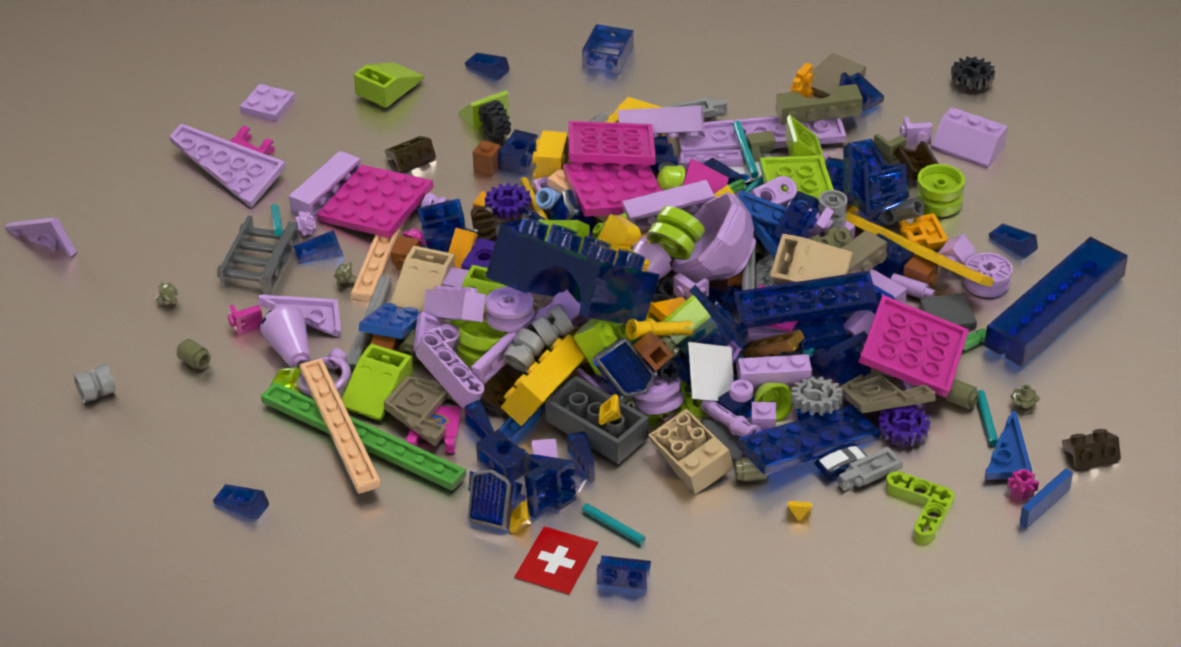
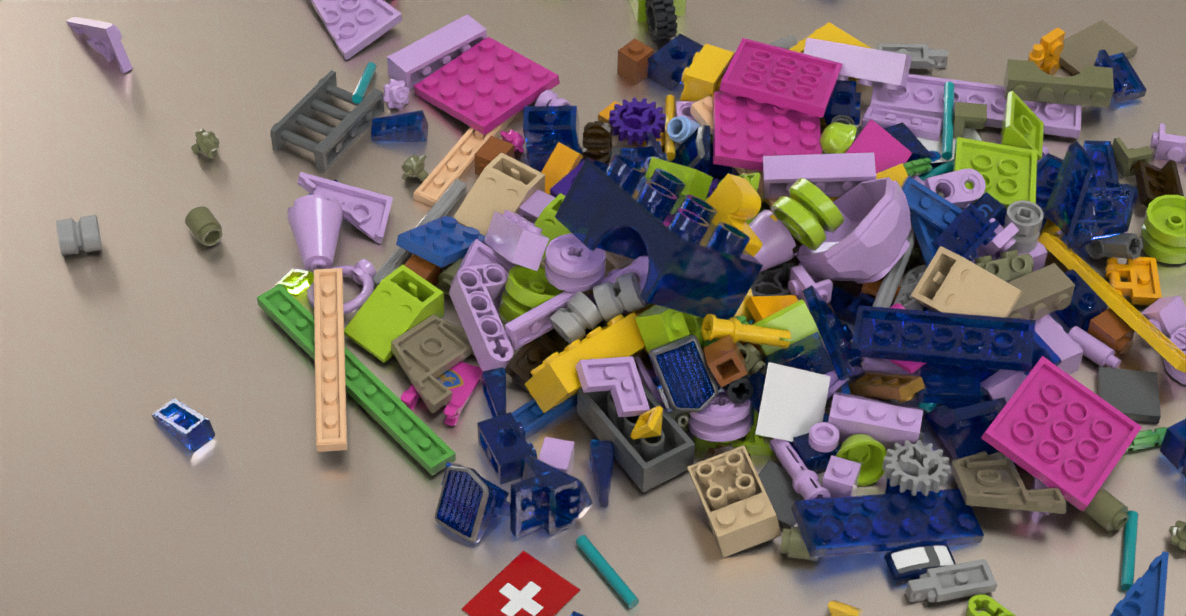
camera: 15 degrees right, 5 degrees up
dark pink bracket [227,305,263,335] -> none
dark brown bracket [384,136,436,172] -> none
yellow slope [509,500,531,534] -> none
dark purple gear [878,404,931,446] -> none
none -> lavender plate [576,356,650,417]

